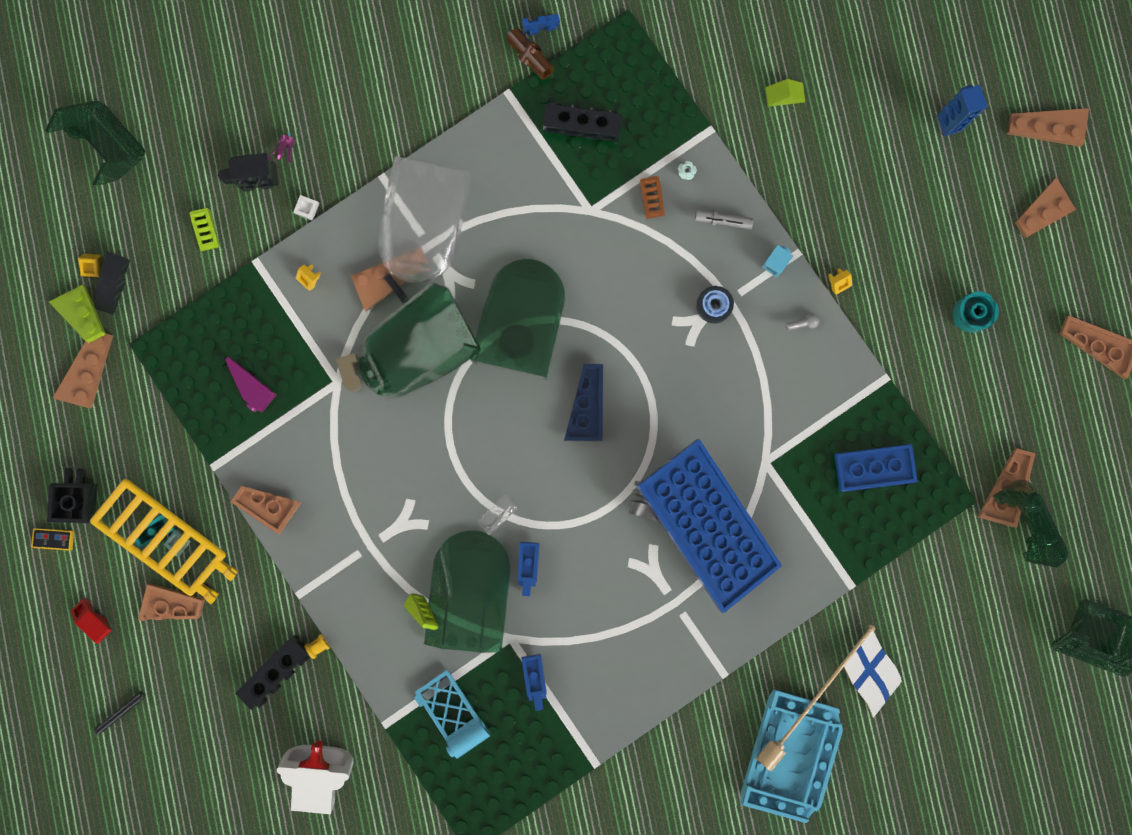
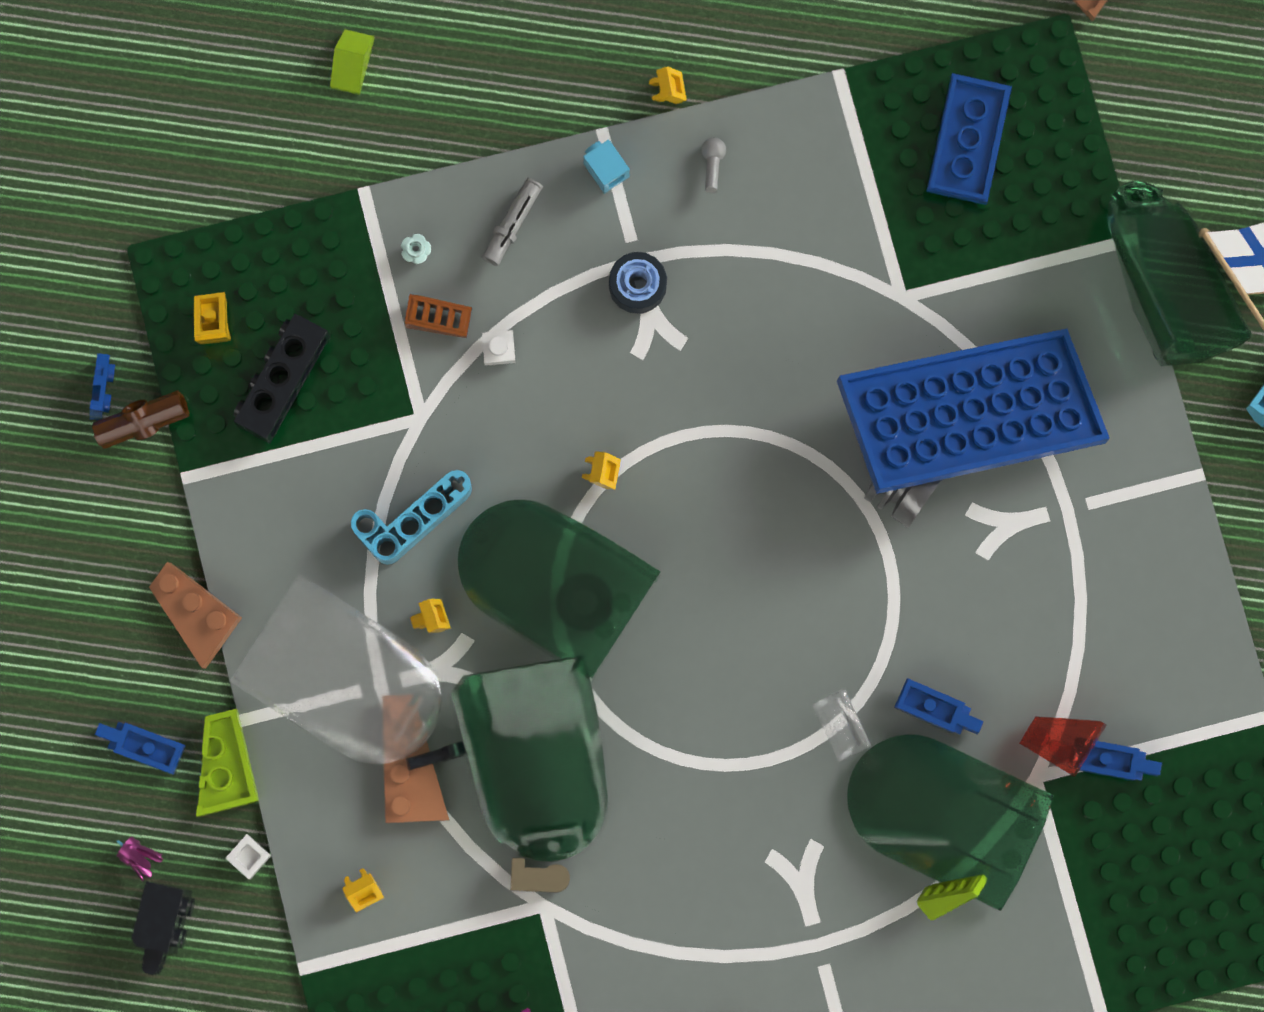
camera: 75 degrees left, 5 degrees down
medium azure piece [414,670,490,758] -> none
dark blue wing [564,364,603,441] -> none
none -> blue hinge [95,722,185,775]
none -> nougat wing [149,562,242,669]
none -> yellow slope [194,292,231,344]
none -> lime wing [196,709,259,817]
none -> medium azure beam [351,470,472,565]
none -> yellow tile [410,599,451,633]
none -> white plate [482,330,516,366]
none -> yellow tile [582,451,621,490]
none -> clear red wing [1019,716,1106,777]
none -> clear green windscreen [1107,181,1252,366]

